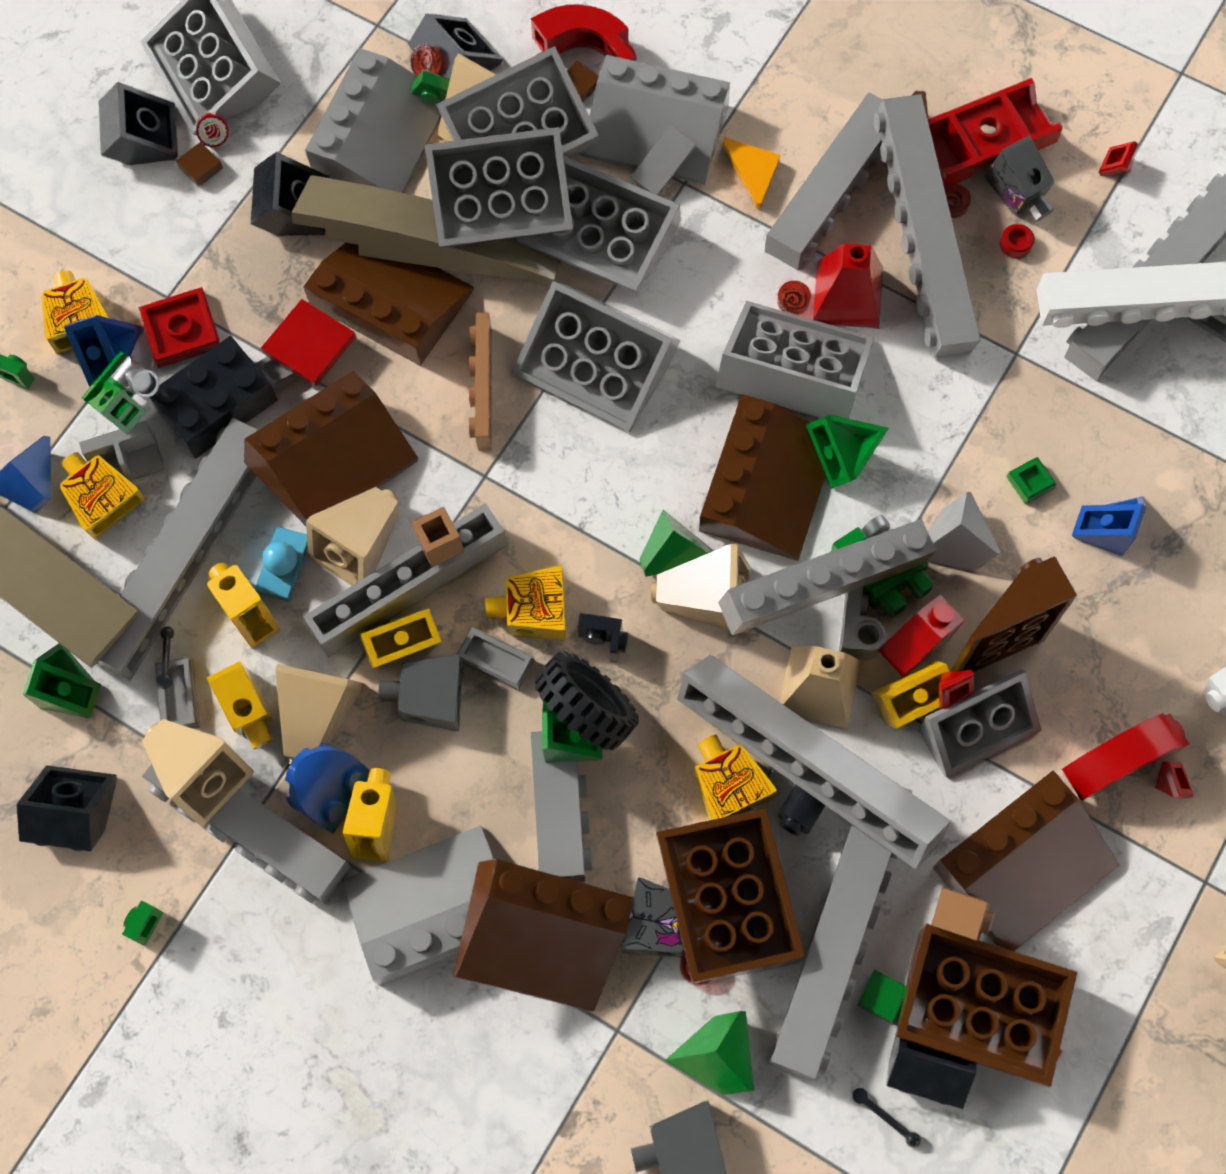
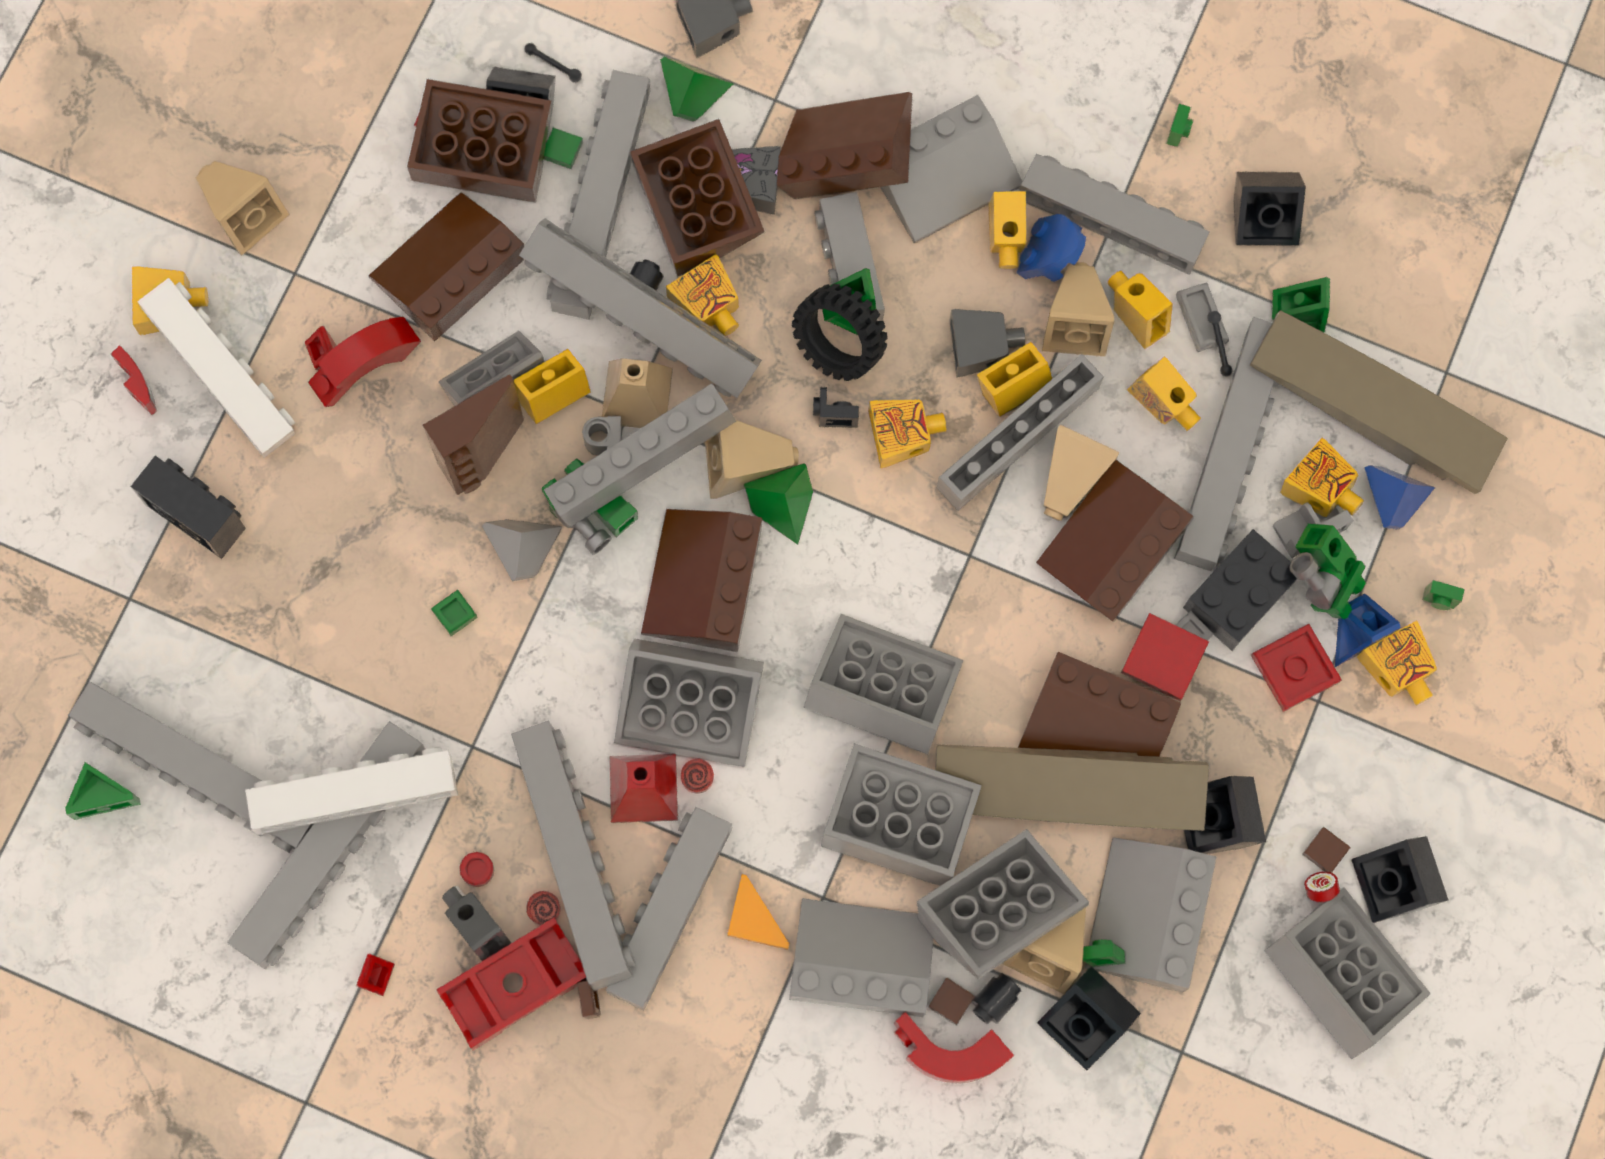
camera: 165 degrees right, 5 degrees up
tan slope [142,719,255,827] -> none
medium azure tile [255,527,308,602] -> none
clear red tile [410,44,442,76] -> none
medium nougat brick [411,506,464,567] -> none
light grey slope [425,127,573,248] -> none
light grey tile [456,627,535,691] -> none
medium nougat plate [469,313,492,450] -> none
light grey tile [631,124,696,196] -> none
green slope [806,415,889,488] -> none
red slope [878,595,965,677] -> none
medium nougat brick [931,888,995,940] -> none
red slope [939,670,974,709] -> none
blue slope [1072,496,1146,556] -> none

